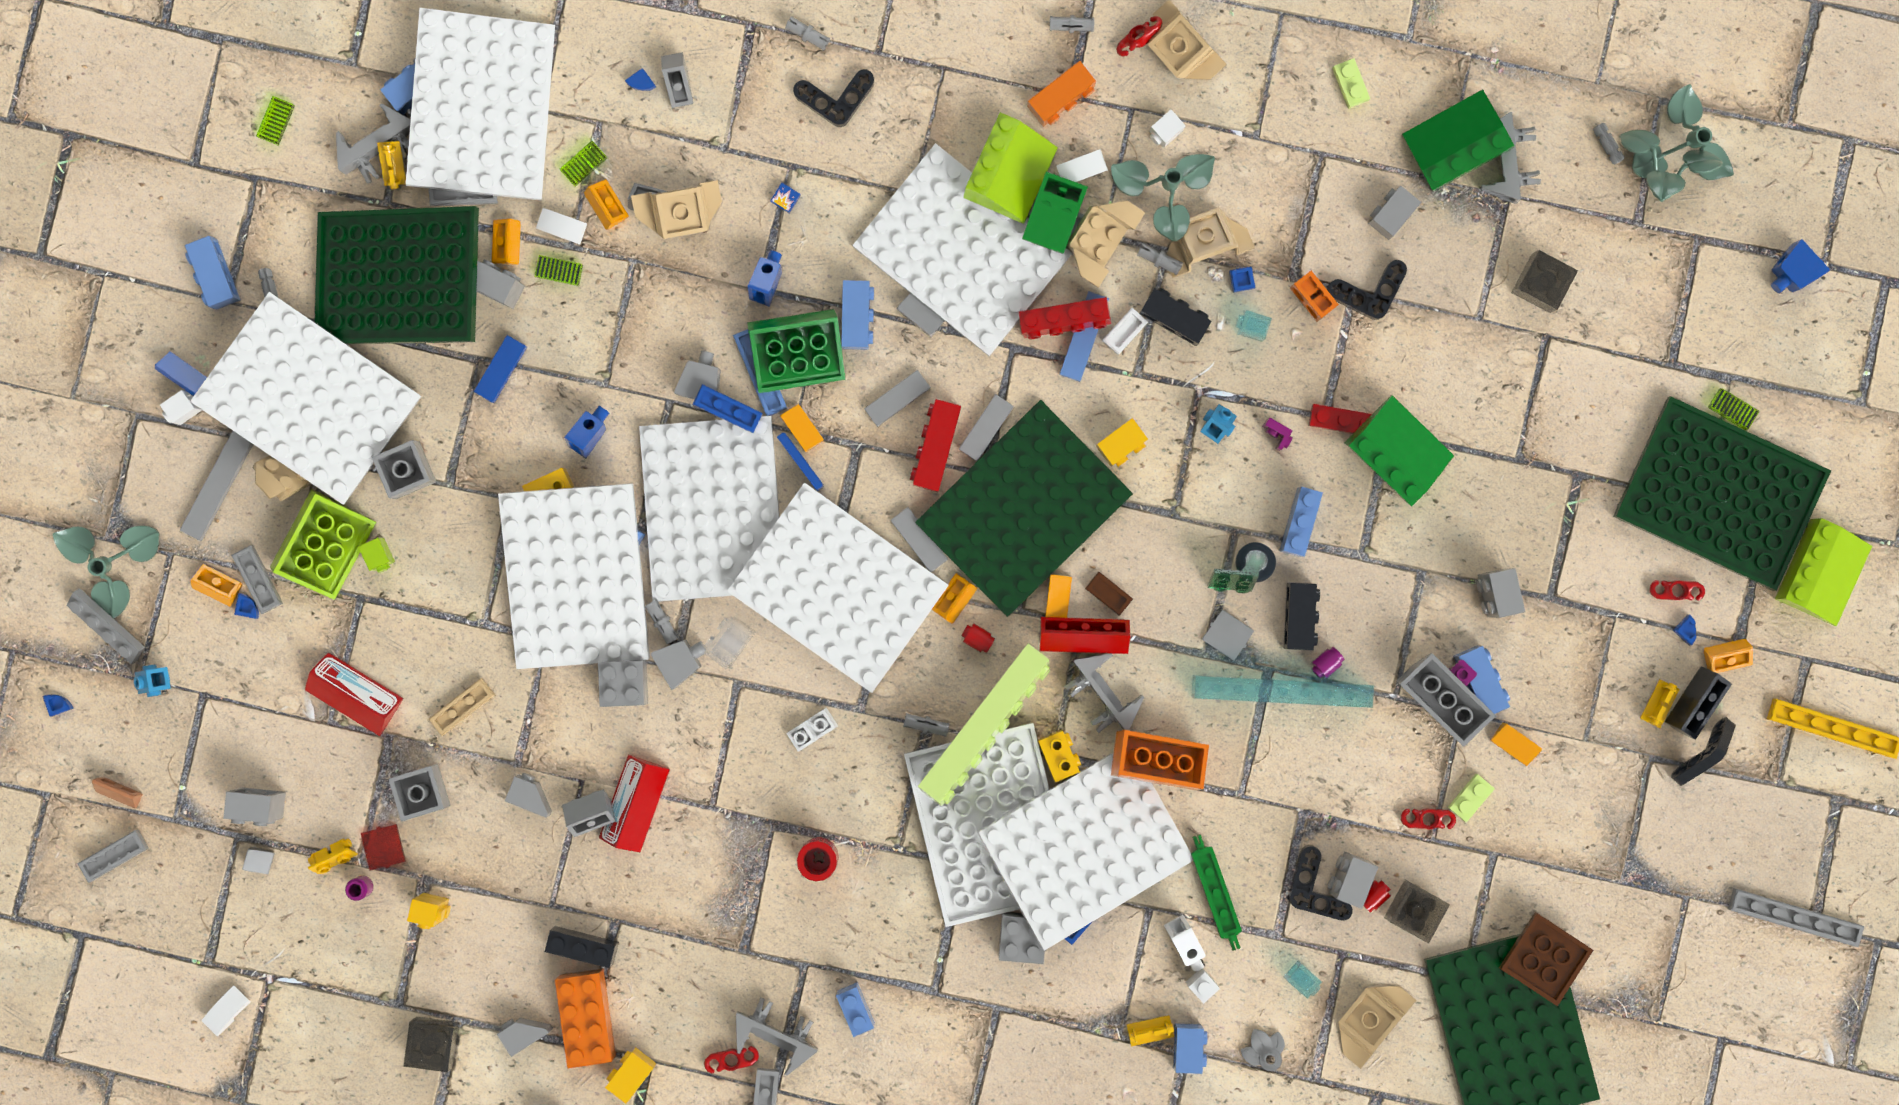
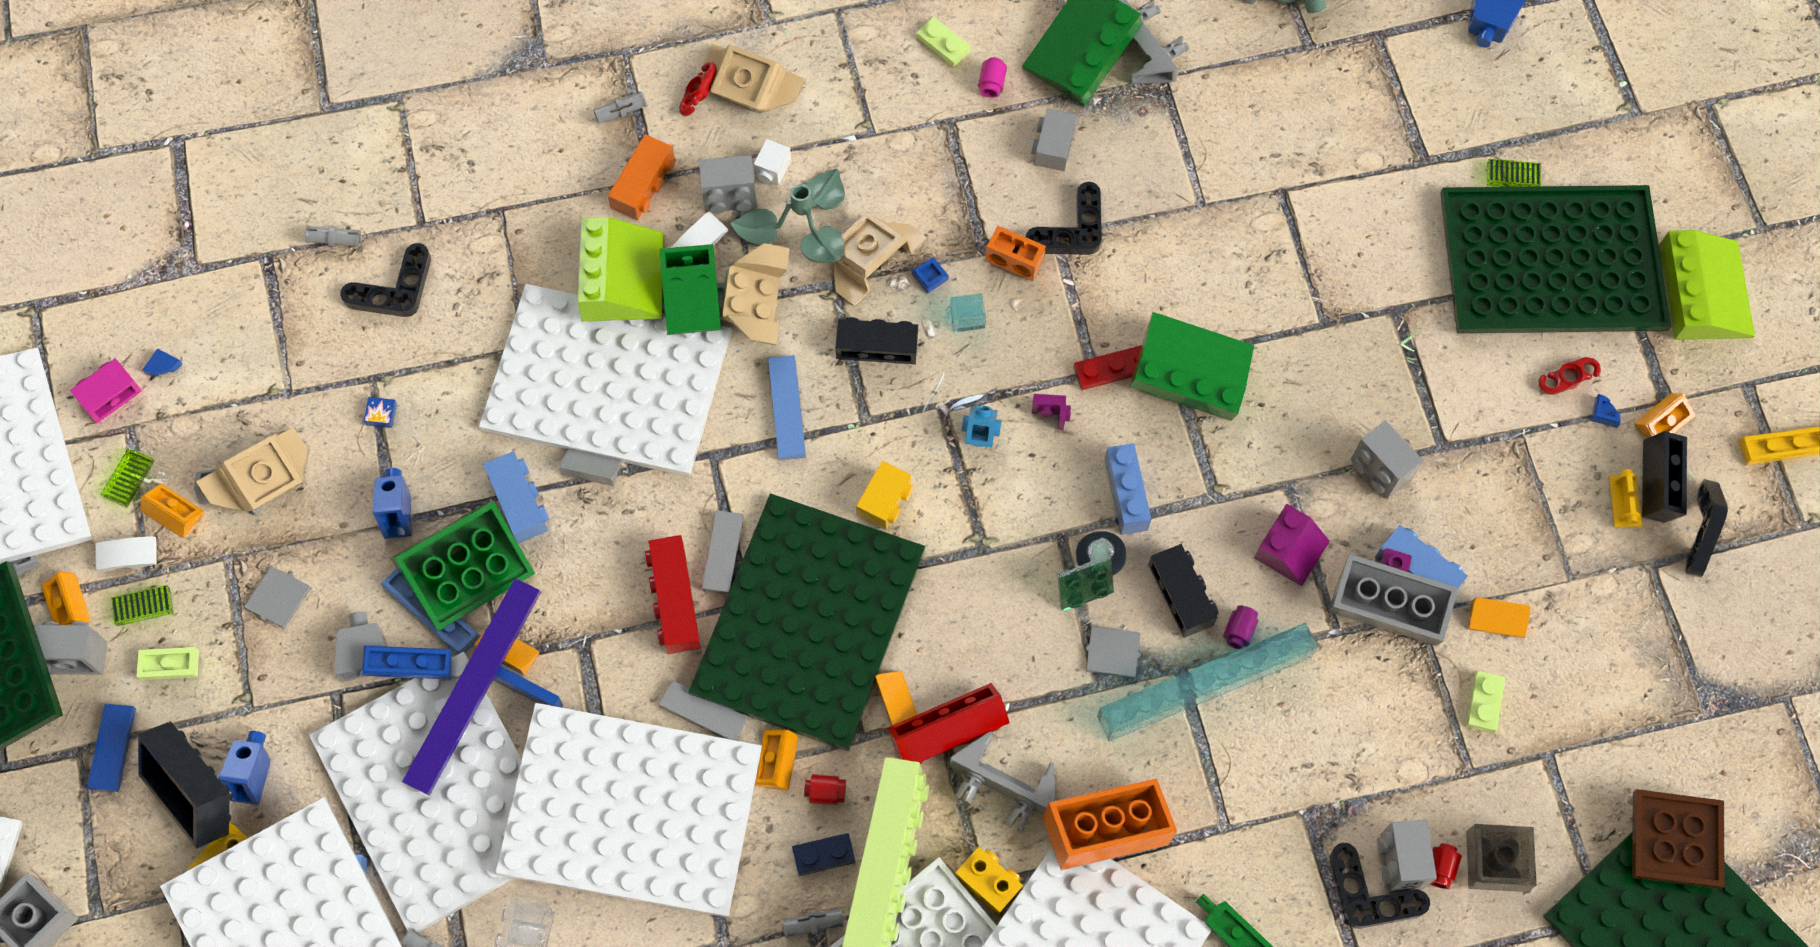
camera: 30 degrees left, 20 degrees down
light grey slope [661,52,693,108] -> none
light grey tile [865,370,931,427] -> none
red brick [1019,297,1111,340] -> none
reddish brown tile [1085,571,1133,616] -> none
white tile [1102,308,1148,355] -> none
light grey pin [1137,243,1183,275] -> none
red piece [1401,808,1456,829] -> none
clear smoke brick [1511,250,1578,313] -> none
none -> dark pink brick [70,358,142,423]
none -> yellowish green plate [137,647,199,680]
none -> black piece [138,721,232,849]
none -> light grey piece [244,566,311,629]
none -> dark purple tile [402,578,541,796]
none -> light grey brick [699,155,757,214]
none -> dark blue plate [792,833,855,877]
none -> dark pink brick [978,57,1007,98]
none -> magenta slope [1254,503,1330,586]

